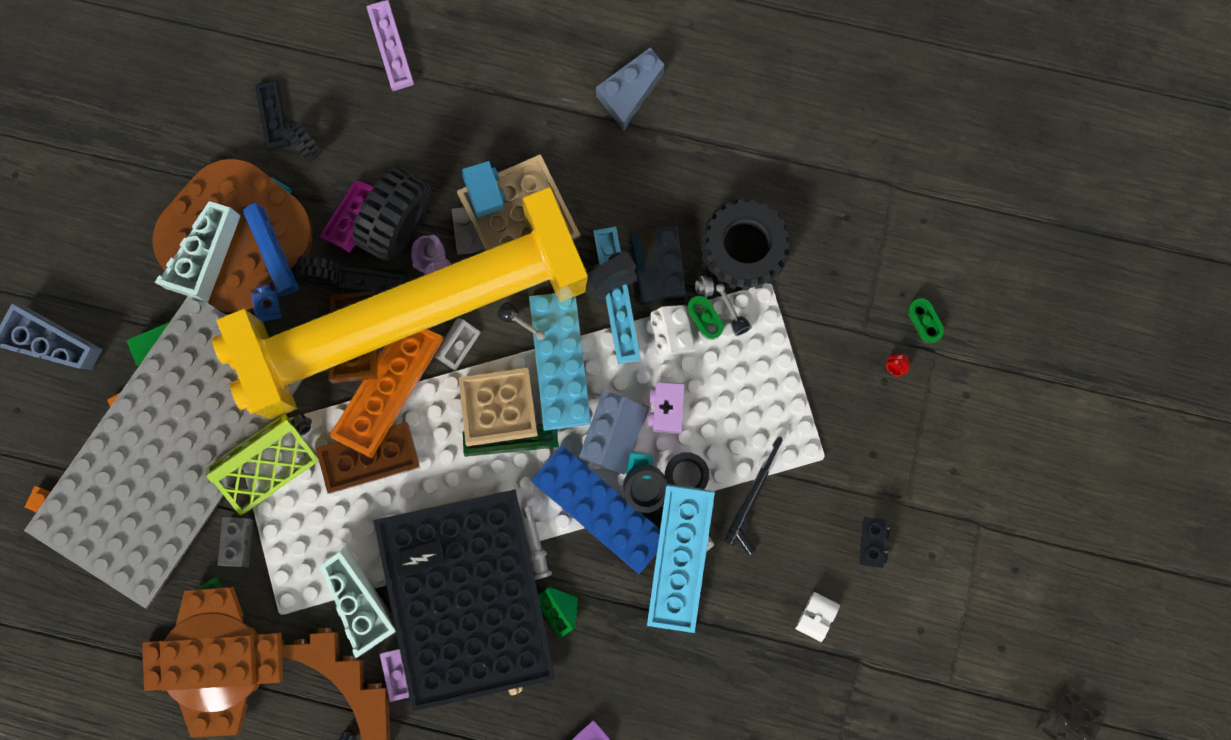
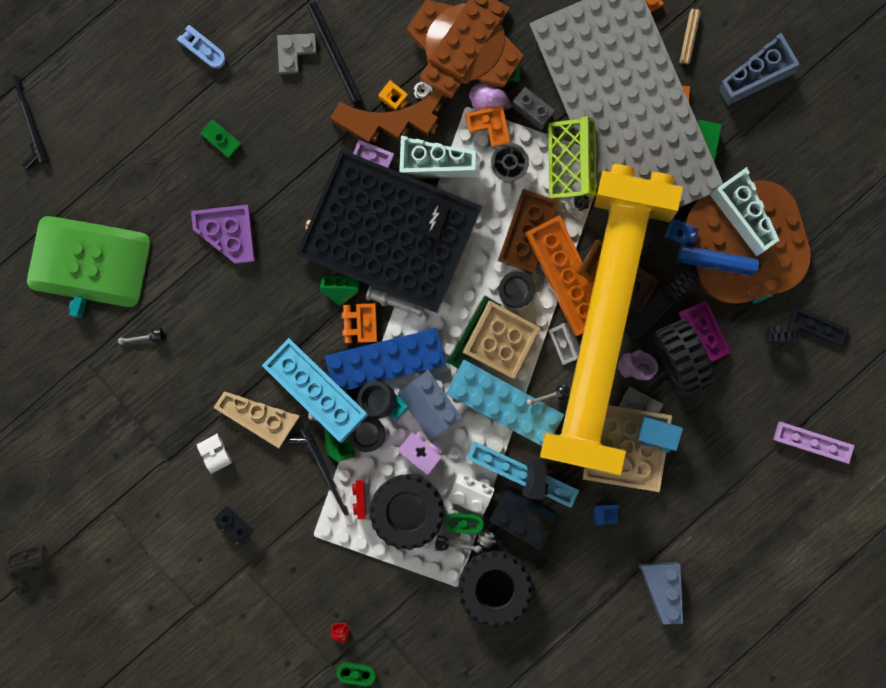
camera: 125 degrees right, 5 degrees up
none -> tan wing [213,391,300,449]
none -> green slope [324,428,356,462]
none -> orange plate [342,303,377,344]
none -> red plate [352,479,366,519]
none -> black tyre [369,474,444,550]
none -> light orange brick [378,80,409,111]
none -> white plate [414,82,432,100]
none -> orange plate [465,106,510,148]
none -> lavender hair [469,83,512,111]
none -> dark grey cylinder [491,143,529,182]
none -> black tyre [498,271,535,309]
none -> blue panel [594,504,619,525]
none -> tan axle [680,9,701,65]

